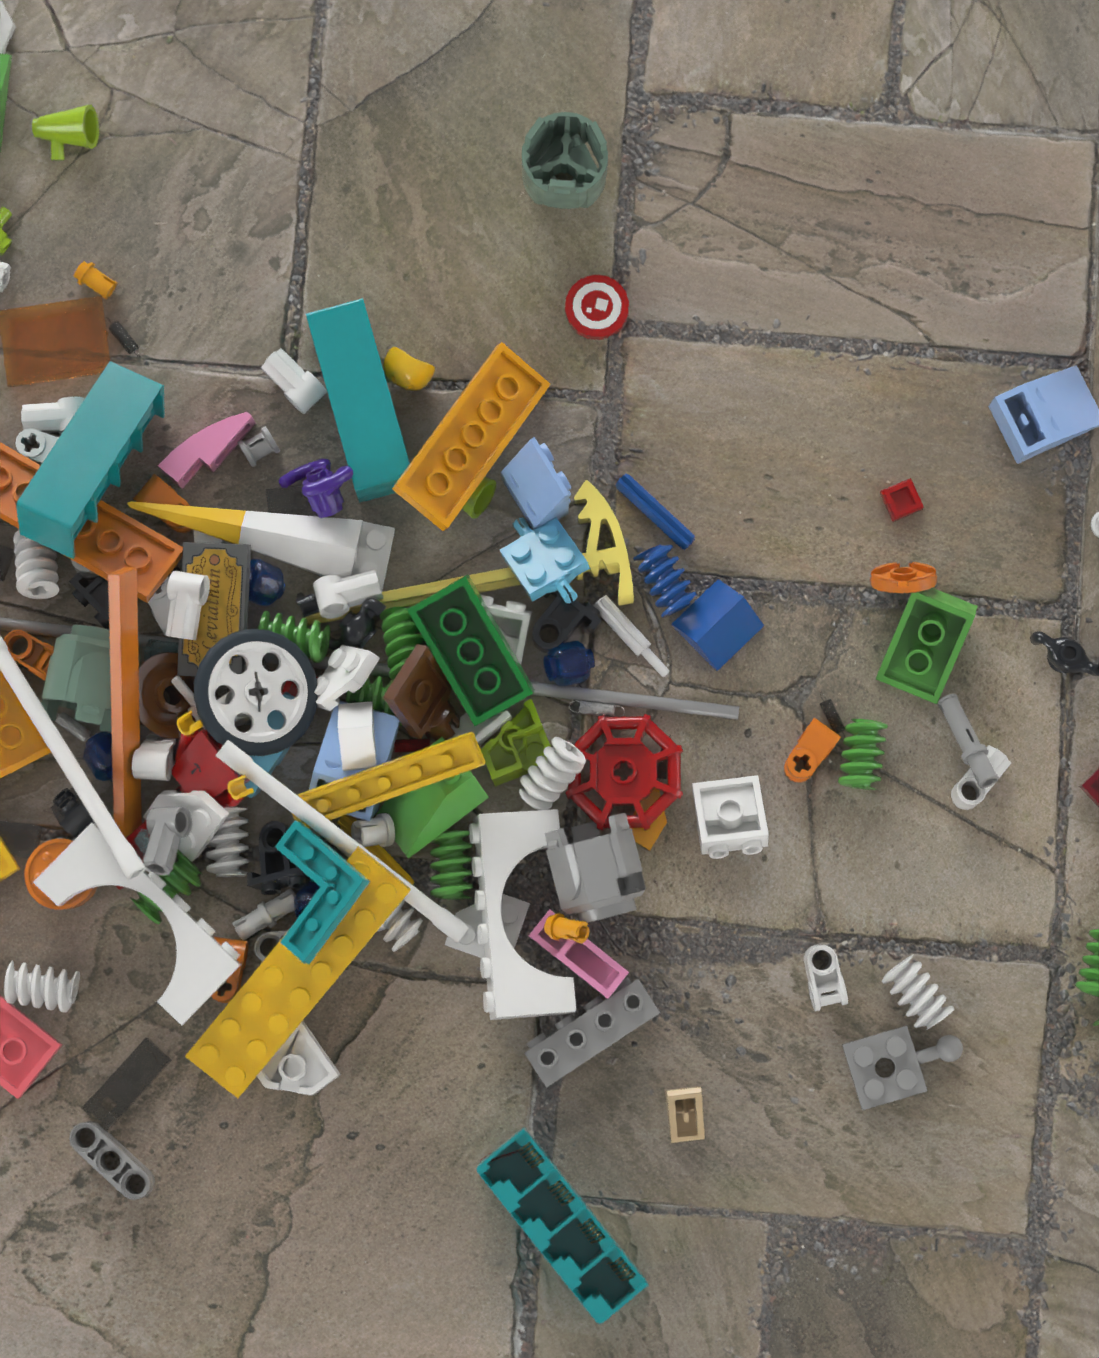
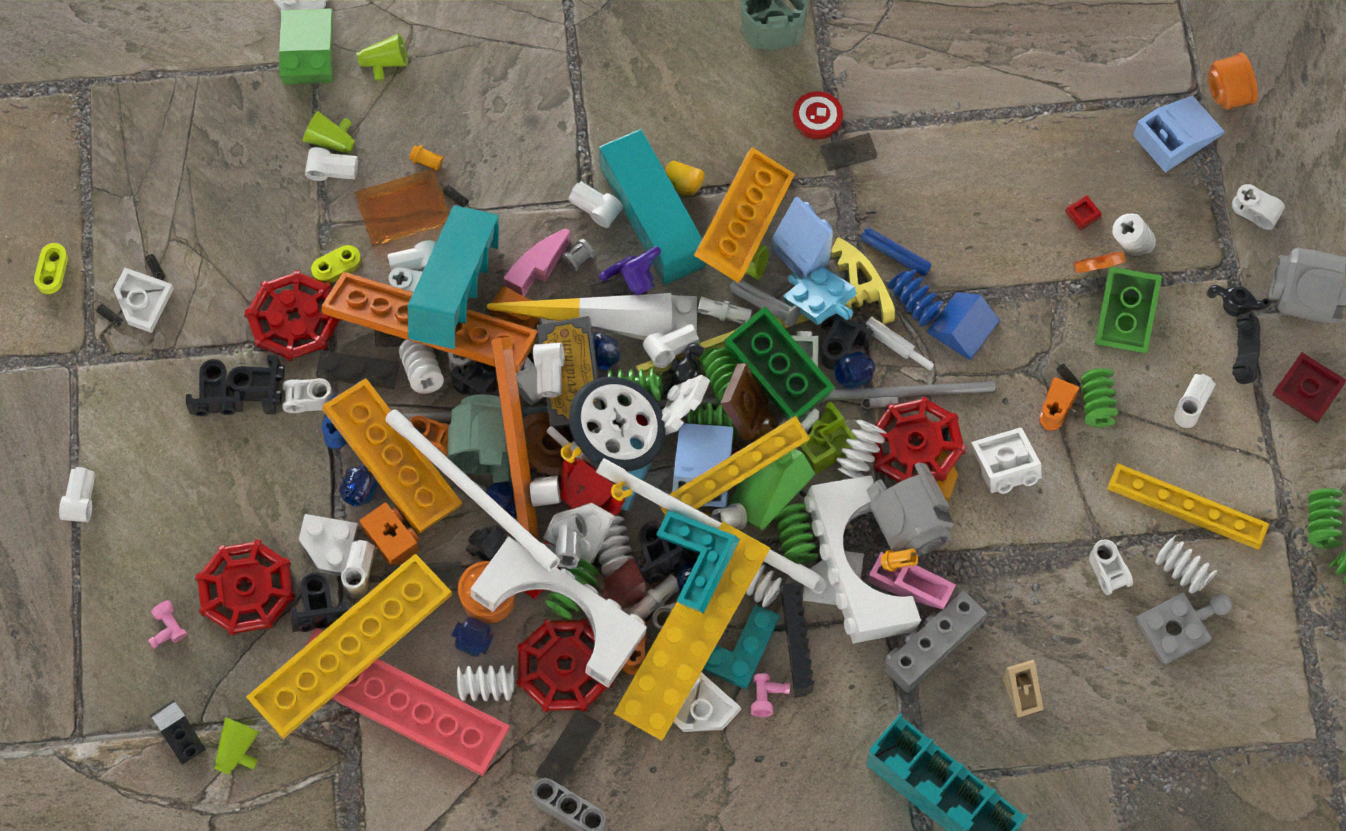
camera: 10 degrees left, 15 degrees down
black hand [296,592,319,618] -> none
white slope [338,701,377,771] -> none
light grey pin [938,694,999,788] -> none
none -> clear blue head [451,617,494,657]
none -> red plate [516,618,614,713]
none -> clear red slope [601,558,645,610]
none -> white pin [697,296,752,324]
none -> teal plate [702,605,780,690]
none -> light grey axle [730,280,800,326]
none -> bright pink piece [751,674,790,717]
none -> black gear [781,583,815,698]
none -> clear smoke plate [820,133,877,171]
none -> yellow tile [1107,463,1269,550]
none -> white piece [1112,214,1156,256]
none -> black piece [1232,313,1261,384]

